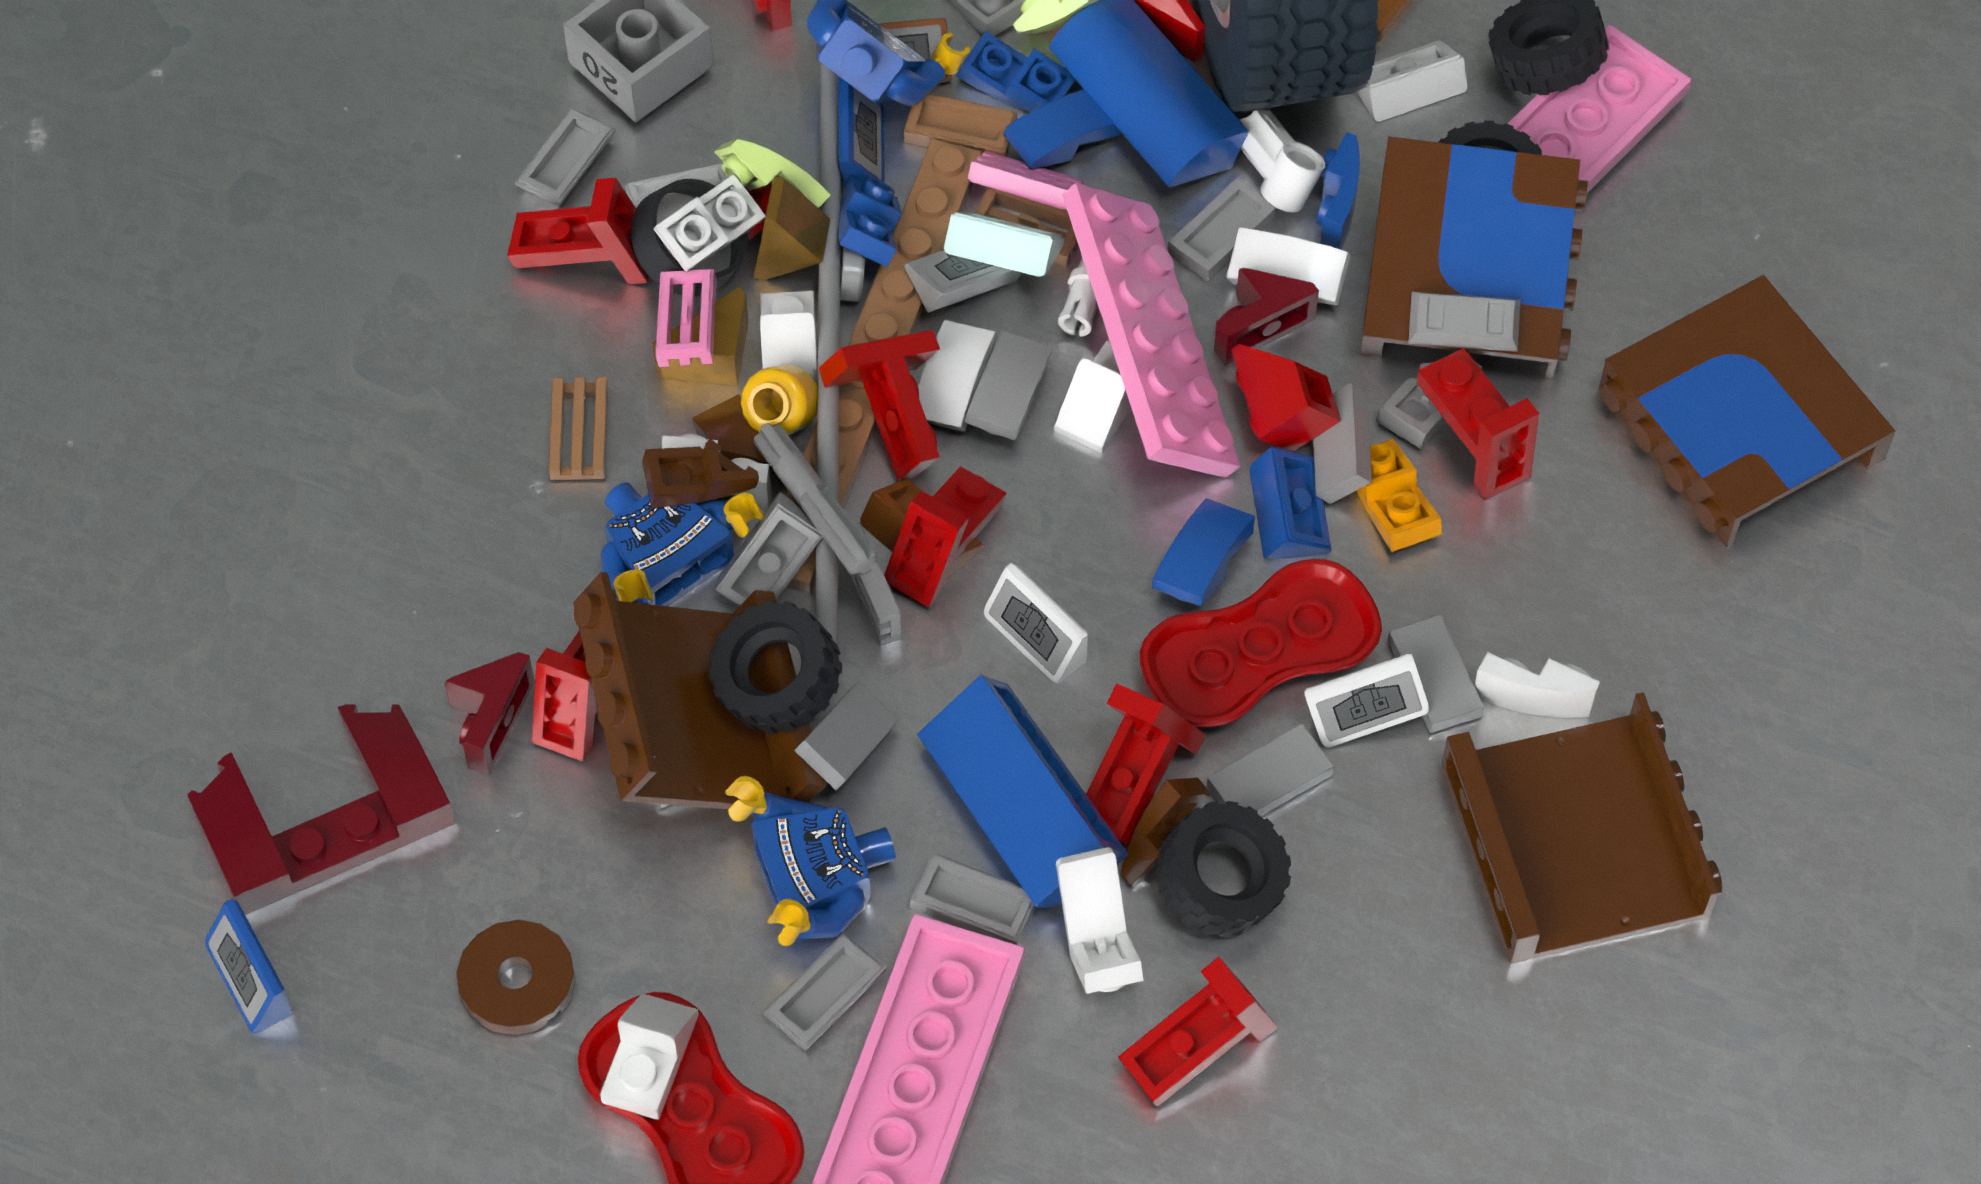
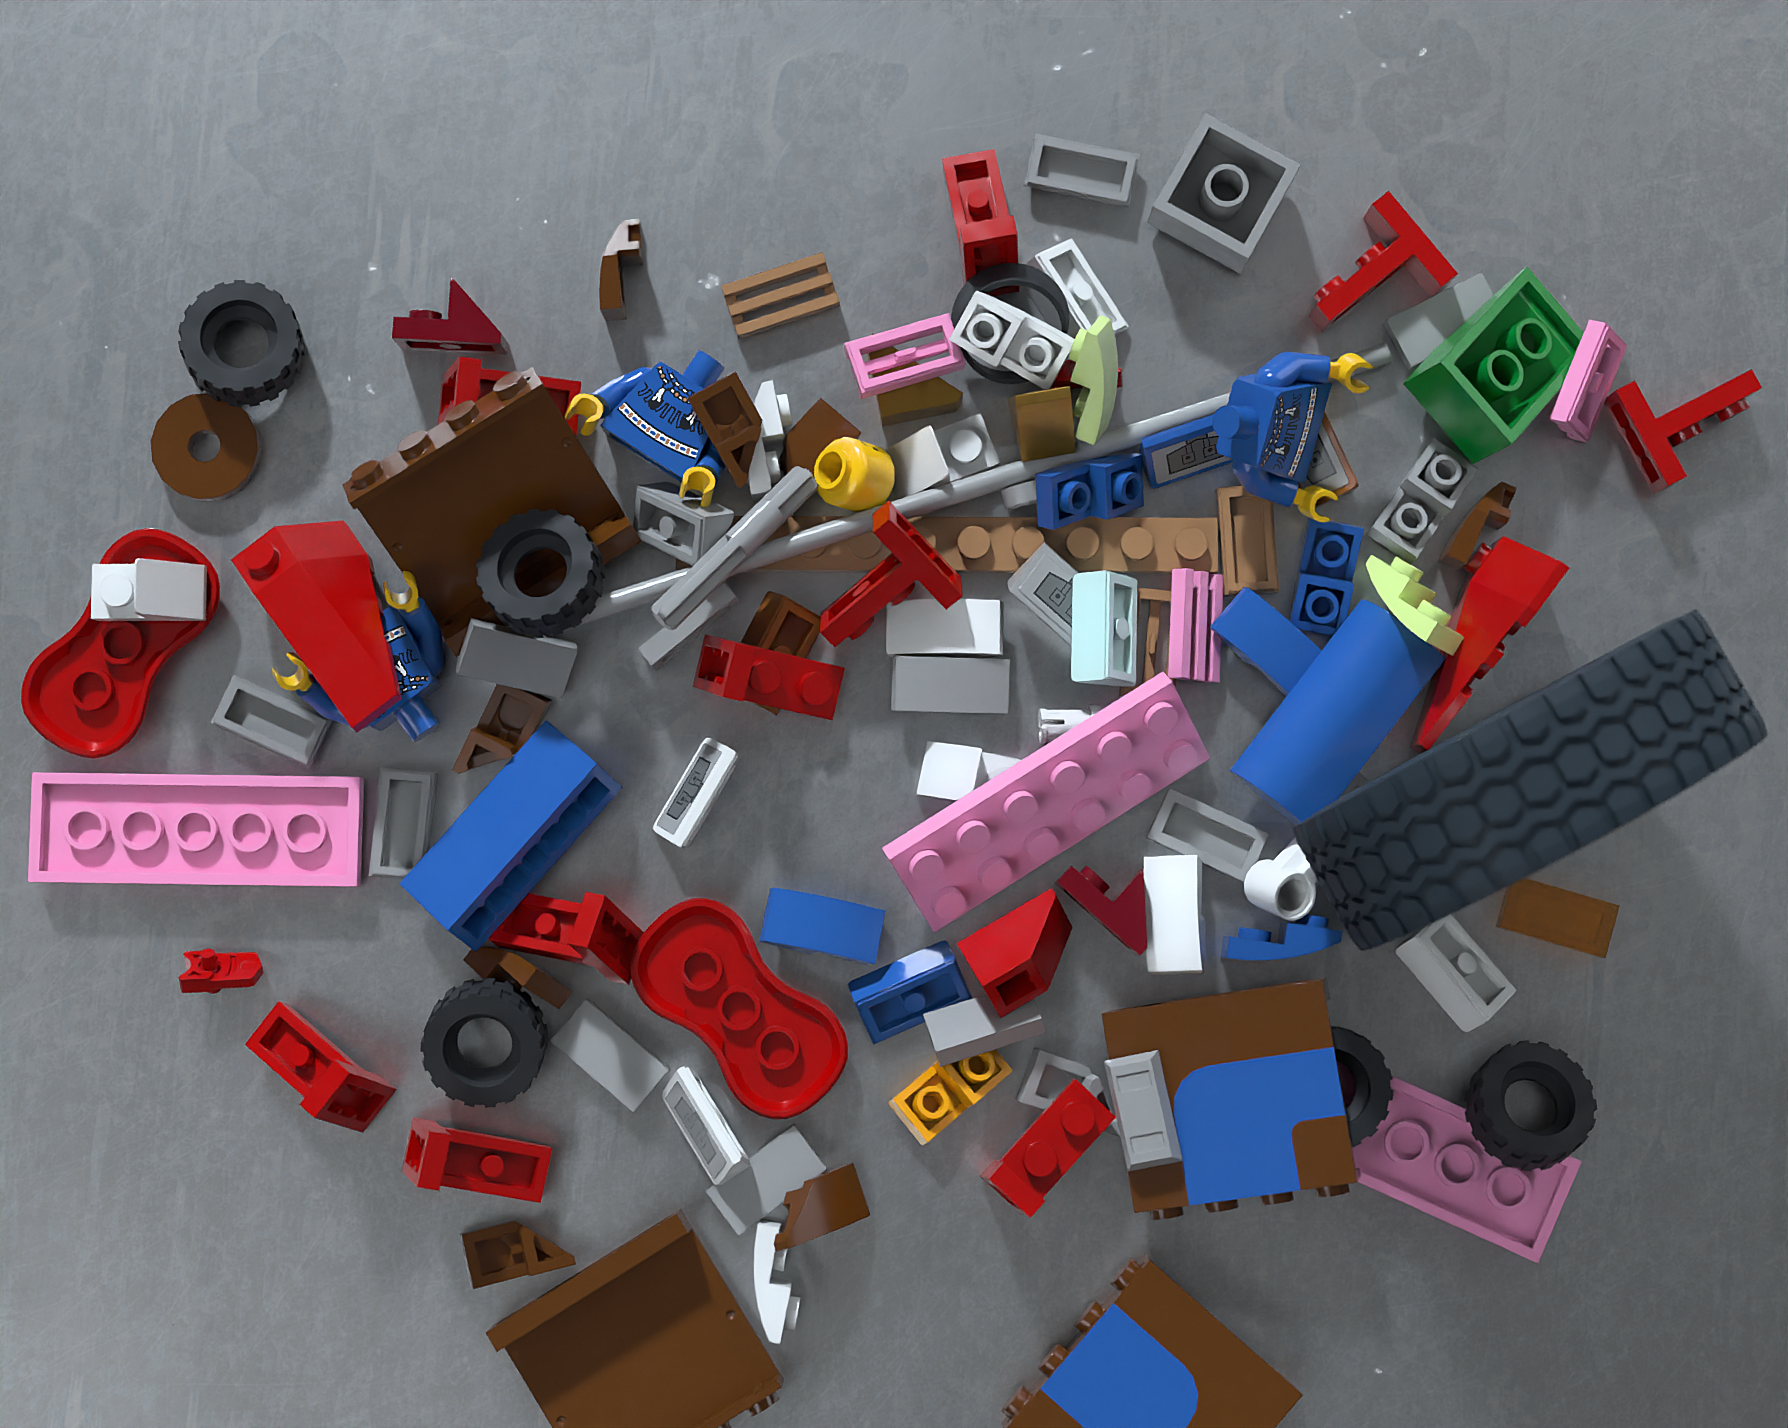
camera: 75 degrees right, 25 degrees up
dark red wedge [187,704,456,915] -> none
slope [205,898,293,1033] -> none
white bracket [1056,847,1144,994] -> none
none -> black tyre [178,280,305,407]
none -> red piece [178,948,263,994]
none -> red wedge [231,520,402,733]
none -> red bracket [401,1117,552,1203]
none -> reddish brown slope [452,684,553,774]
none -> reddish brown slope [460,1220,576,1289]
none -> reddish brown slope [599,219,644,321]
none -> reddish brown slope [773,1163,870,1252]

